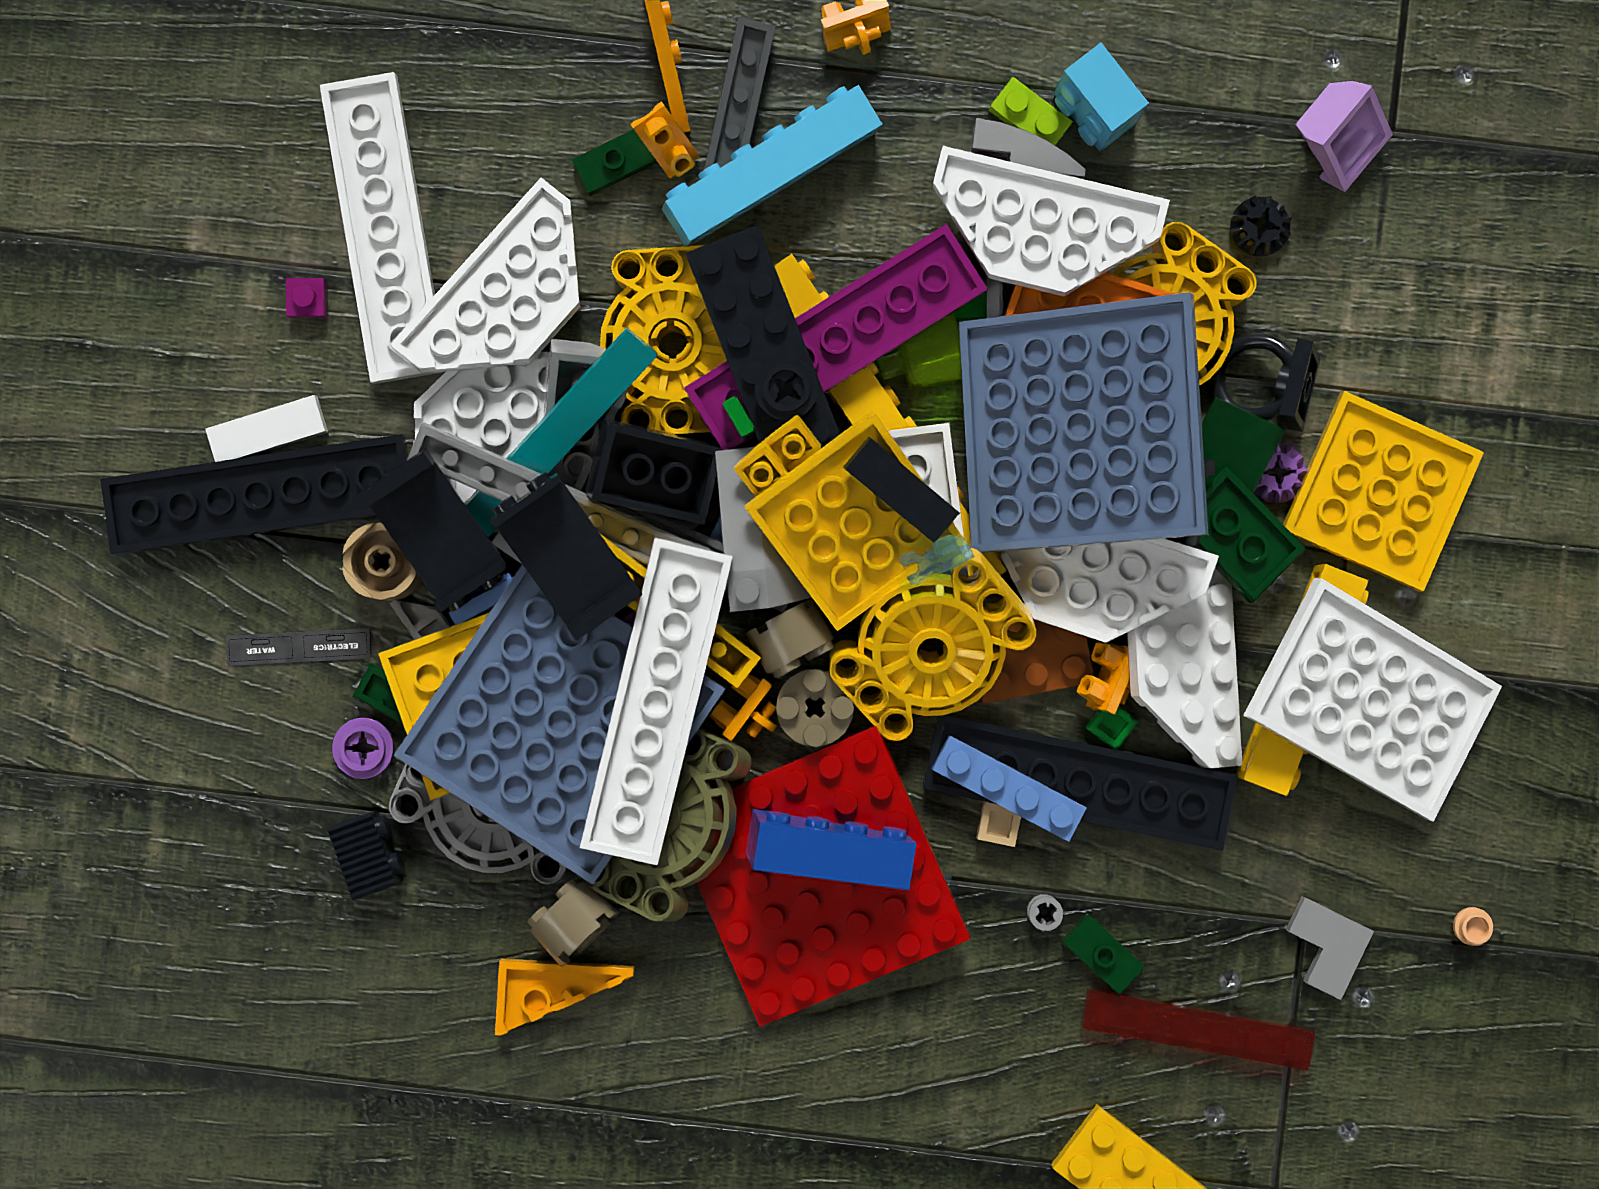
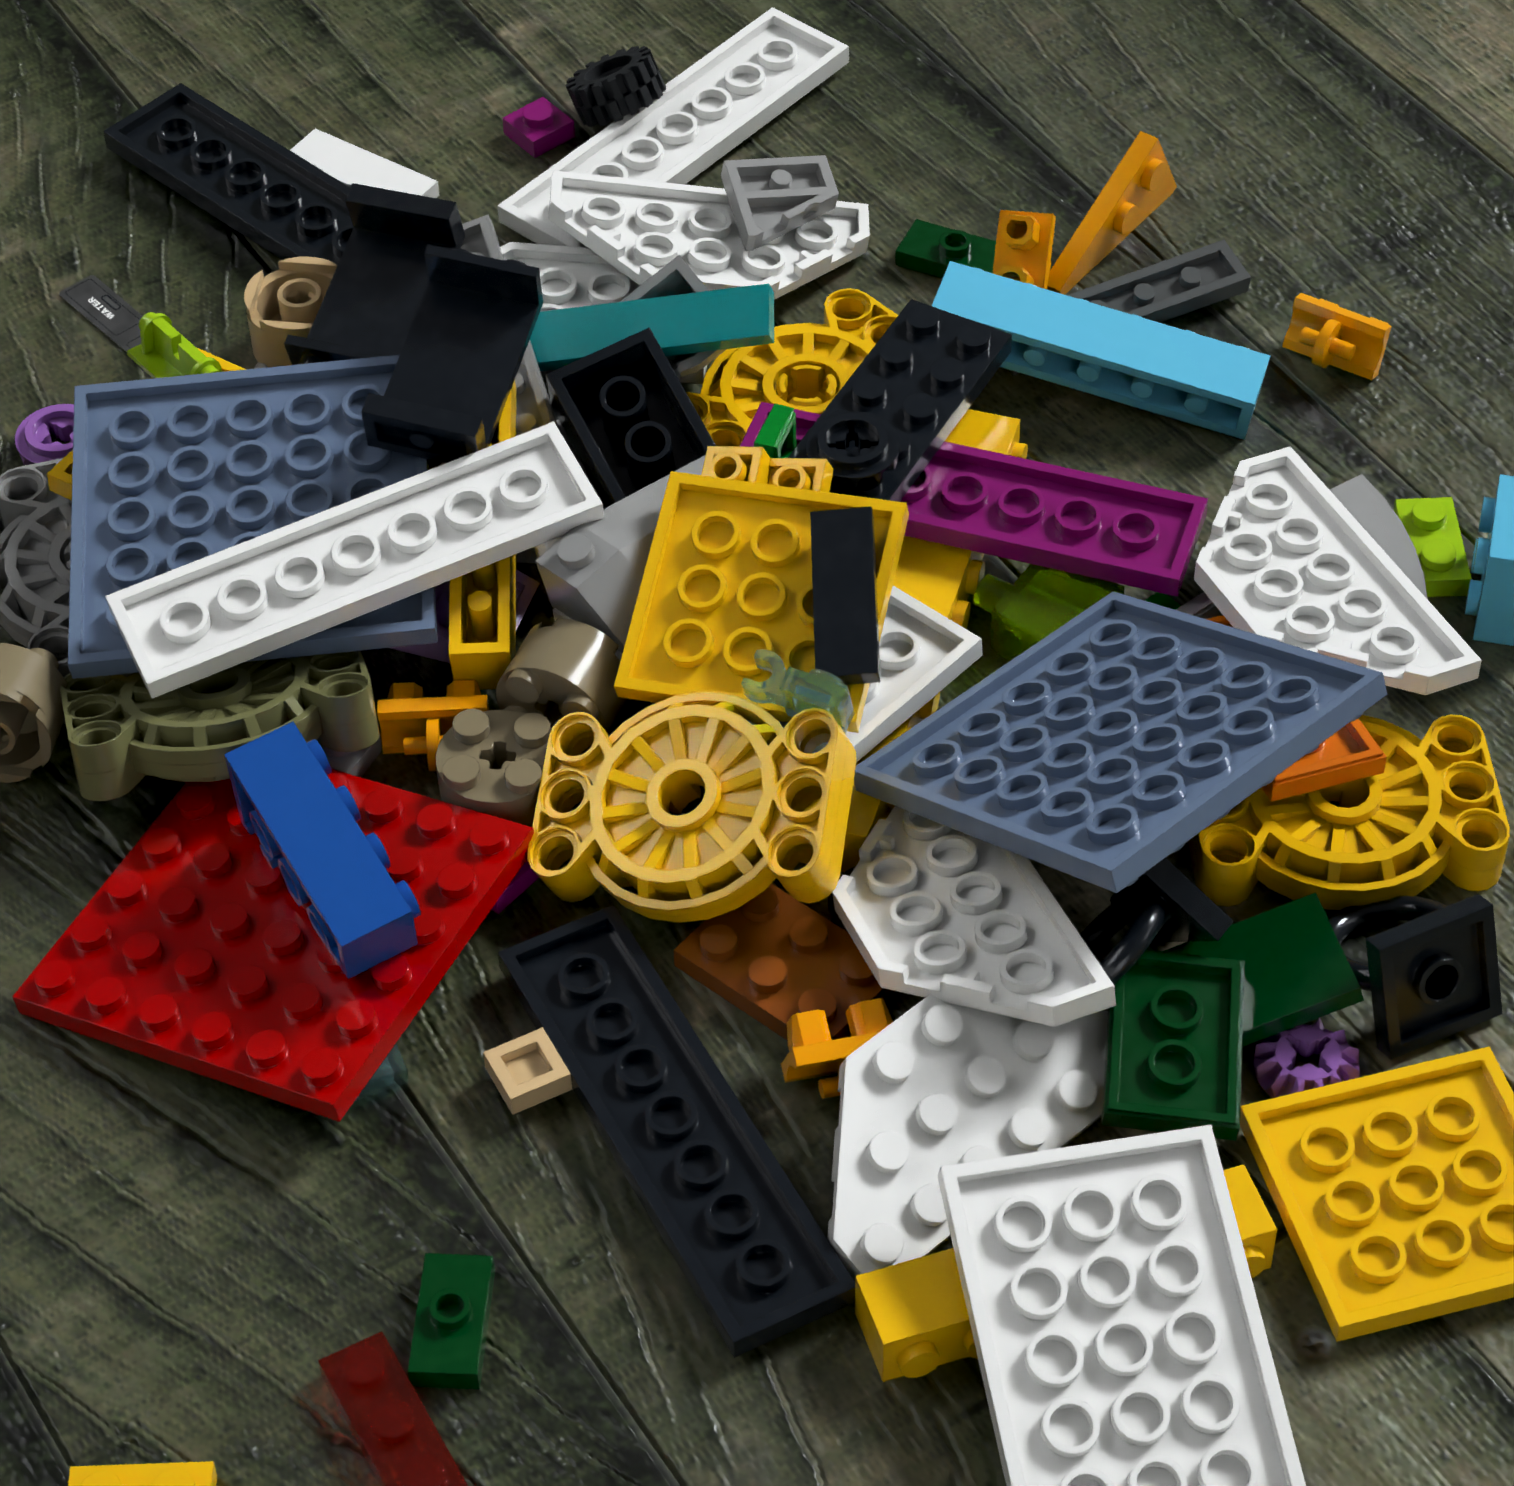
camera: 55 degrees right, 40 degrees down
medium blue plate [931,735,1087,842] -> none
light grey bush [1027,894,1063,931] -> none
green tile [1084,706,1139,750] -> none
none -> lime hinge [127,312,223,378]
none -> black tyre [566,46,666,127]
none -> light grey wing [720,155,839,251]

